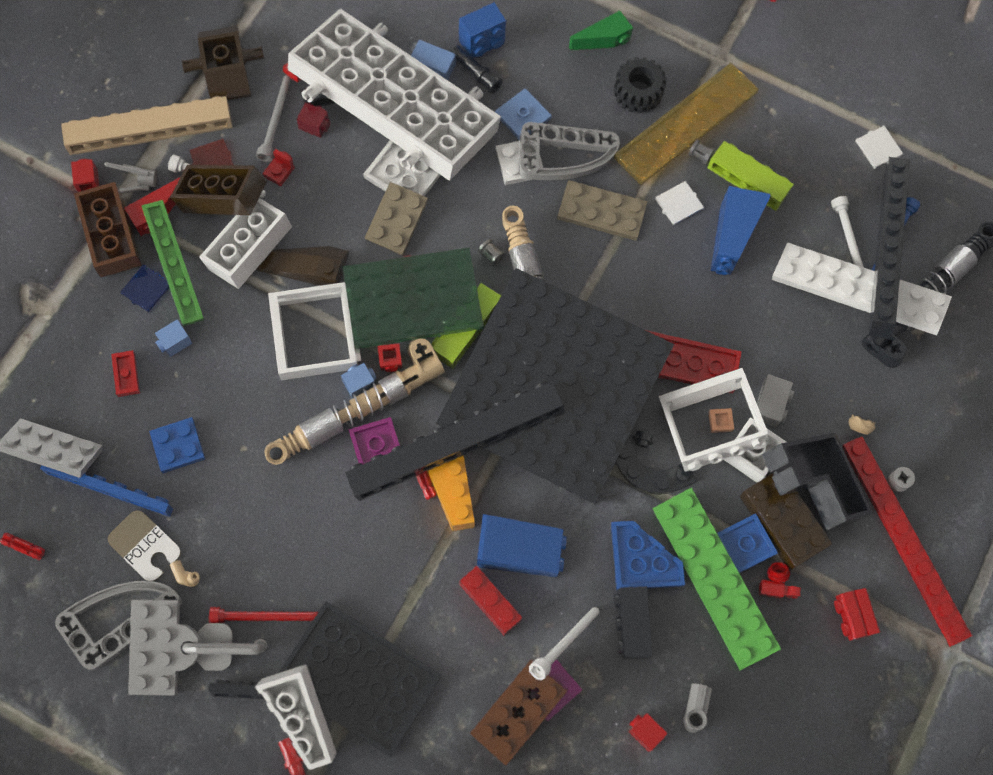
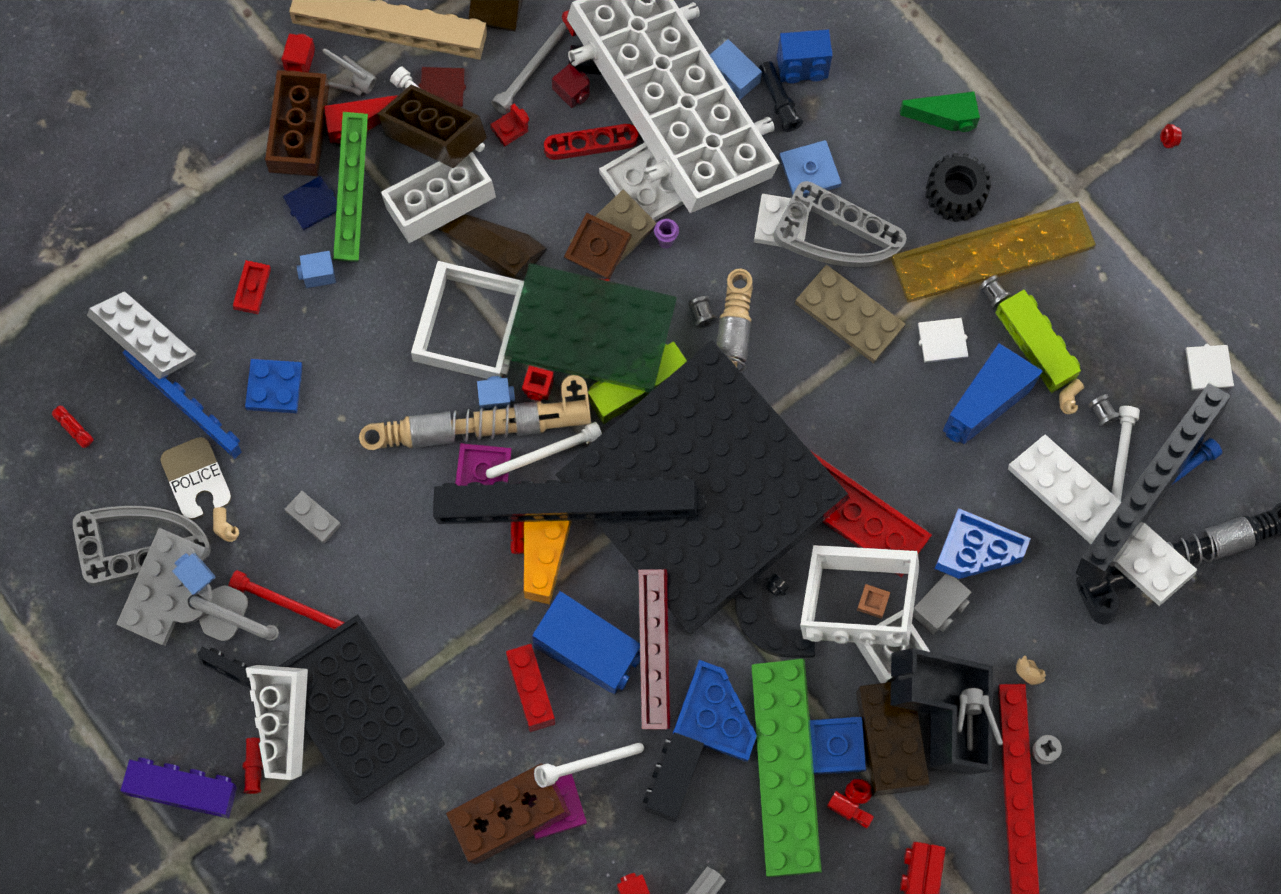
camera: 25 degrees right, 0 degrees up
none -> medium blue brick [172,553,216,595]
none -> light grey plate [284,491,341,544]
none -> white piece [486,422,602,479]
none -> red beam [544,124,638,160]
none -> reddish brown plate [564,213,632,279]
none -> plate [638,569,670,729]
none -> medium lavender cone [654,219,679,248]
none -> plate [934,508,1031,579]
none -> light grey plant [957,688,1003,751]
none -> tan arm [1059,379,1084,414]
none -> flat silver bush [1088,394,1120,428]

